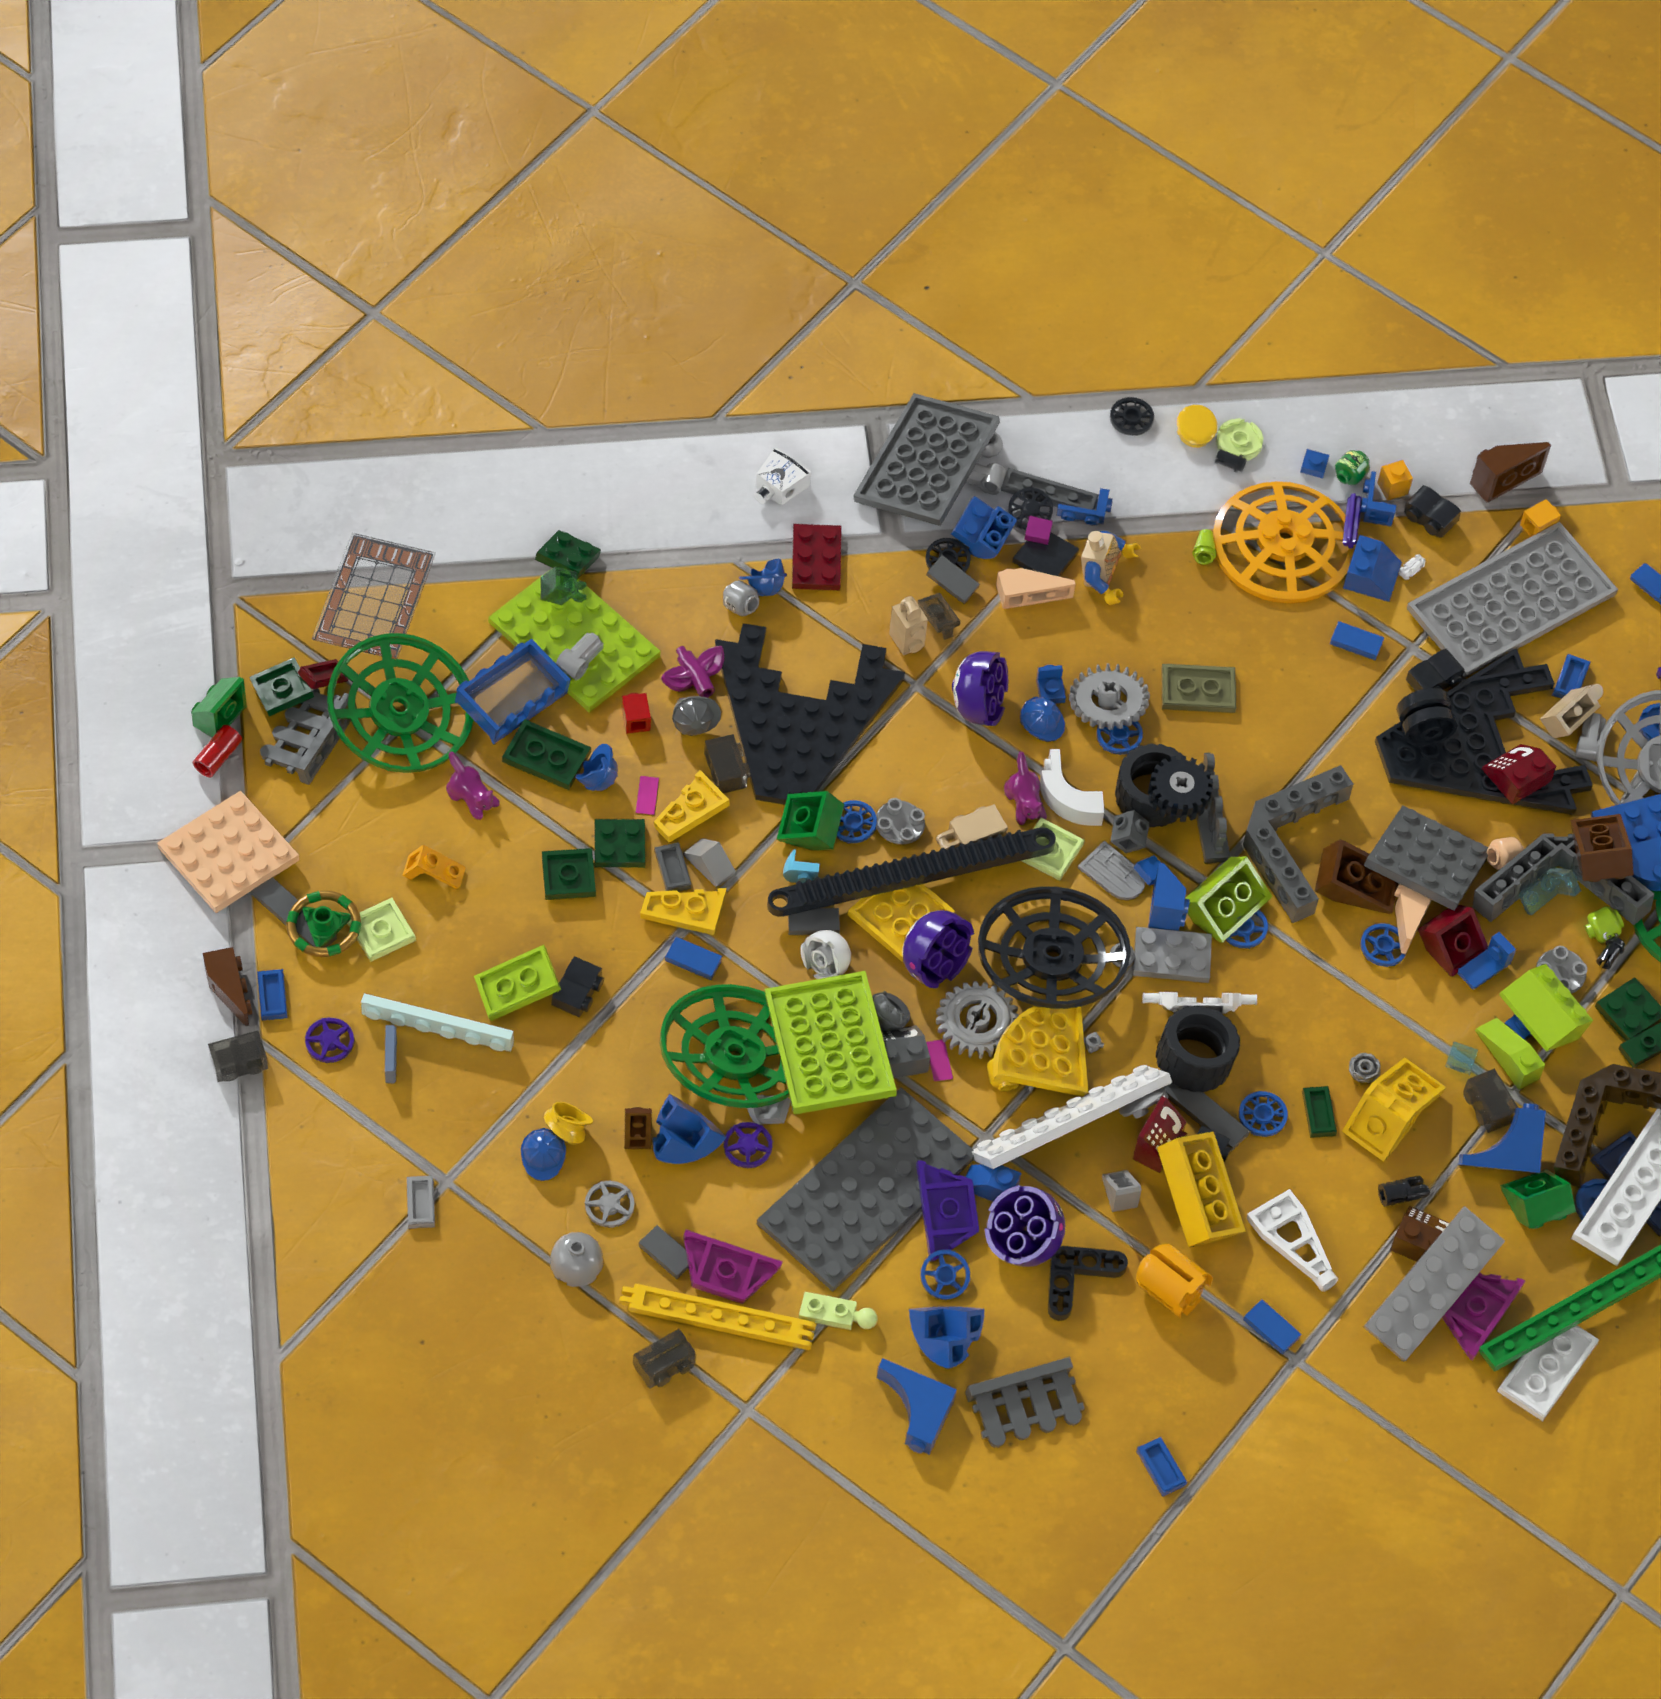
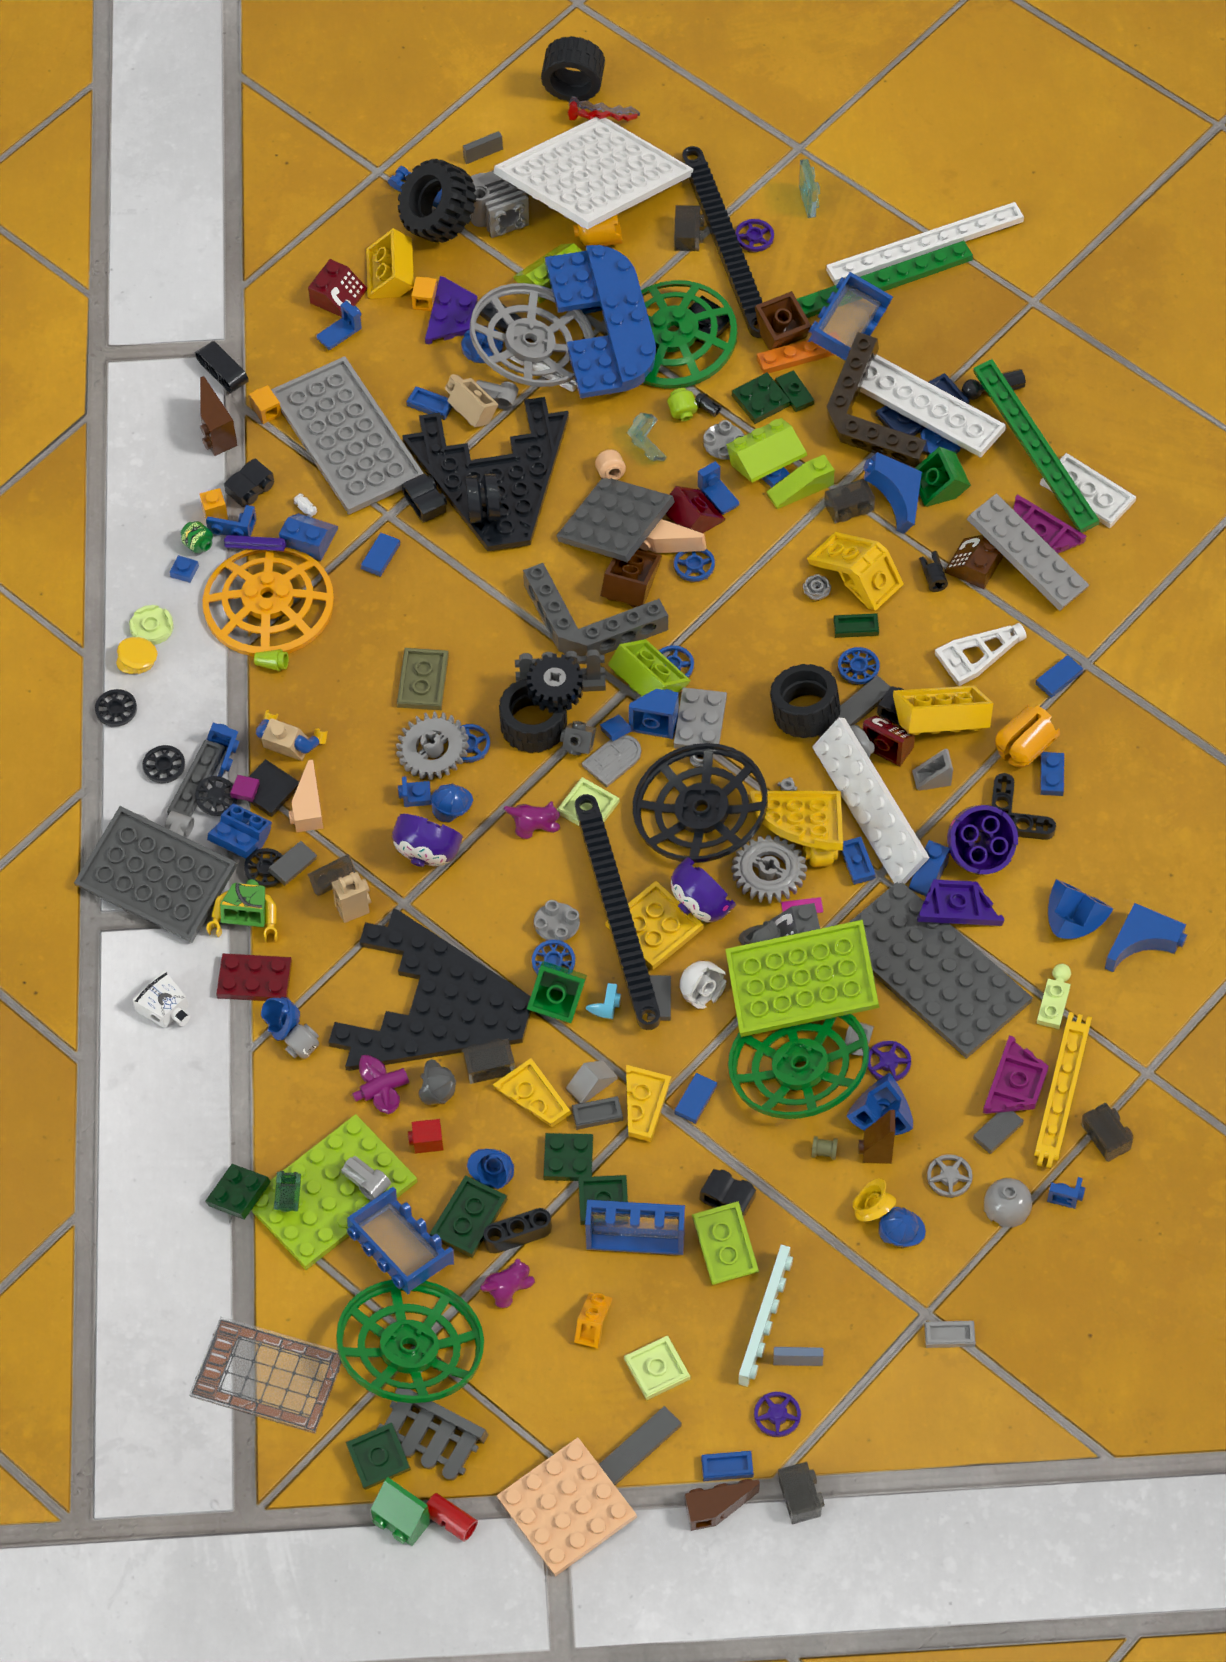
camera: 80 degrees left, 0 degrees up
green piece [286,891,361,957] -> none
dark red tile [298,659,349,689] -> none
dark pink sticker [636,776,659,815] -> none
blue wheel [920,1250,970,1300] -> none
tan brick [936,804,1008,849] -> none
dark grey fence [965,1357,1085,1448] -> none
white arch [1040,749,1104,826] -> none
blue tile [1136,1437,1187,1497] -> none
white plate [1142,992,1257,1014] -> none
black pin [1215,448,1247,473] -> none
clear light blue tile [1445,1042,1478,1075] -> none
dark grey brick [1472,834,1654,925] -> none
dark red slope [1482,744,1556,804] -> none
reddish brown slope [1570,814,1634,882] -> none
none -> black wheel [143,745,185,783]
none -> black beam [195,341,249,393]
none -> torso [206,879,278,942]
none -> black beam [483,1208,552,1253]
none -> blue window [585,1200,685,1255]
none -> olive bush [812,1136,838,1160]
none -> blue plate [840,837,876,885]
none -> blue plate [1040,752,1064,796]
none -> blue bracket [1047,1177,1086,1209]

